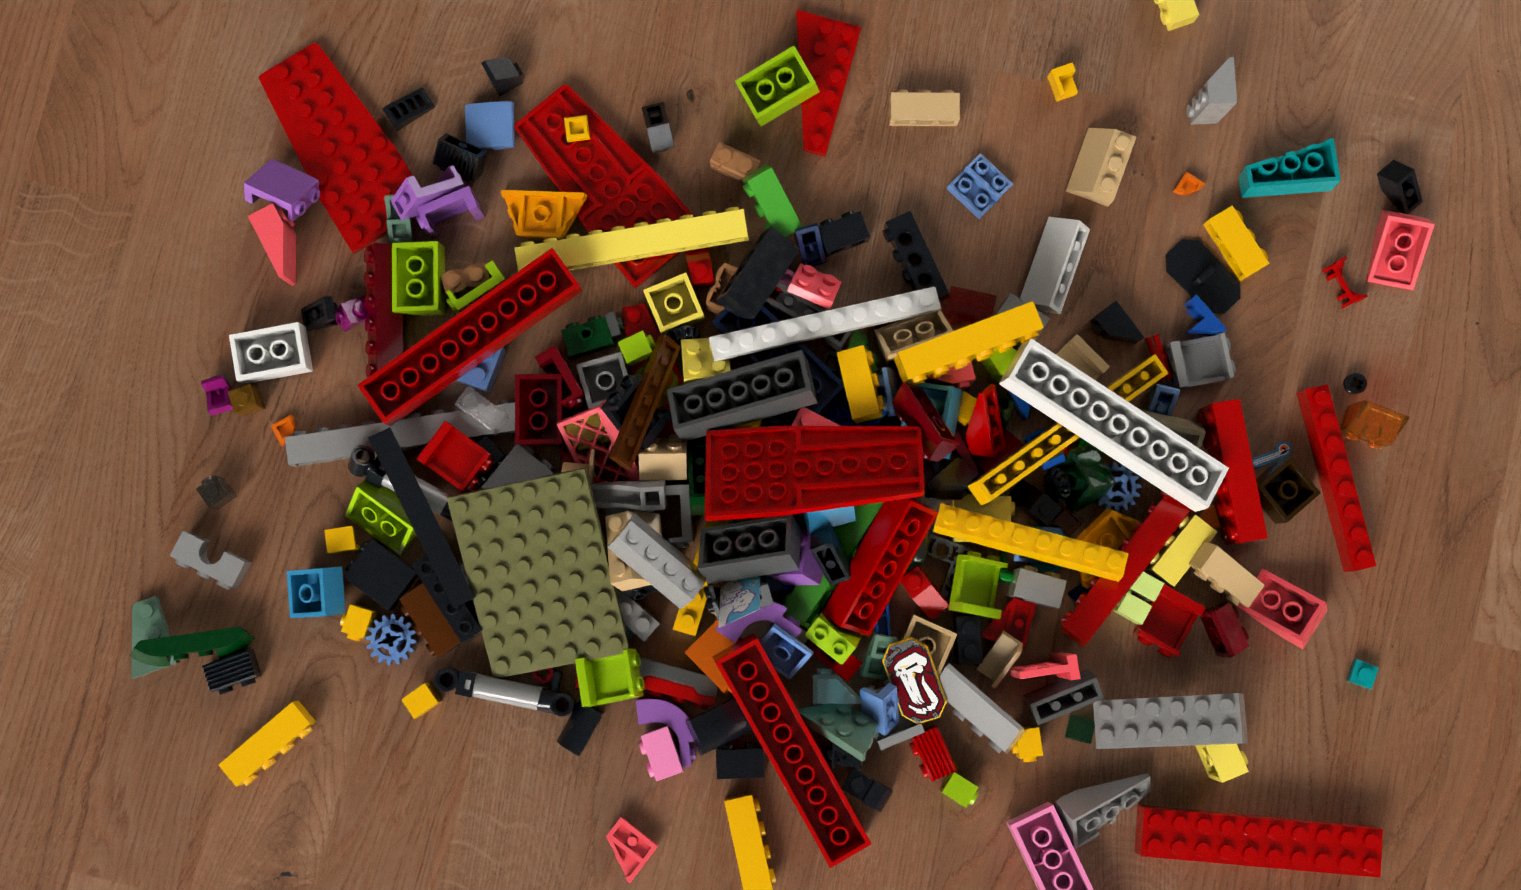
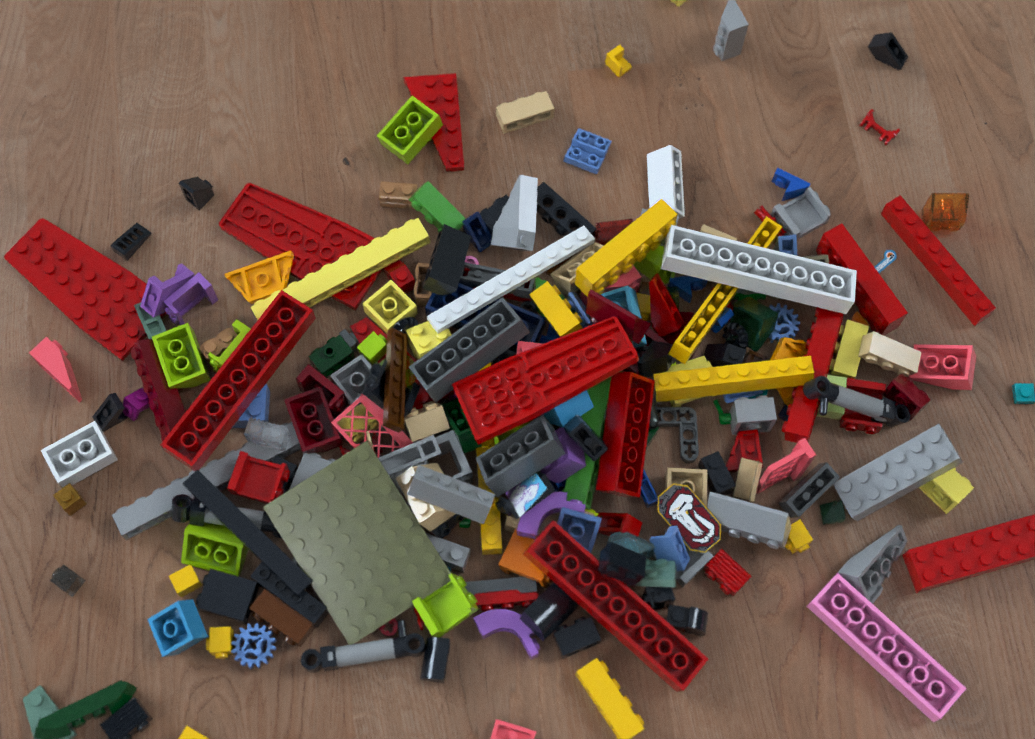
camera: 20 degrees left, 15 degrees down
light grey arch [170,531,252,590] -> none
magenta bracket [201,375,233,416] -> none
medium lavender panel [244,159,320,221] -> none
orange tile [270,414,296,446] -> none
yellow panel [402,682,442,719] -> none
black brick [433,133,488,181] -> none
medium blue slope [465,101,515,150] -> none
yellow tile [564,115,590,142] -> none
bright pink brick [638,725,684,782] -> none
black slope [641,102,674,152] -> none
coral plate [787,263,842,310] -> none
lime panel [805,604,863,664] -> none
sand green slope [860,634,898,680] -> none
red slope [900,566,949,620] -> none
lime brick [939,772,979,808] -> none
lime panel [948,551,1008,619] -> none
tan slope [1066,128,1136,207] -> none
black slope [1090,300,1144,344] -> none
black shield [1165,239,1241,314] -> none
orange tile [1172,171,1206,195] -> none
yellow brick [1203,205,1270,282] -> none
teal wedge [1238,138,1341,198] -> none
dark brown brick [1256,457,1320,524] -> none
black bush [1343,373,1367,395] -> none
coral slope [1367,210,1435,290] -> none
none -> light grey wedge [491,175,538,251]
none -> black brick [598,542,646,586]
none -> piece [803,376,910,427]

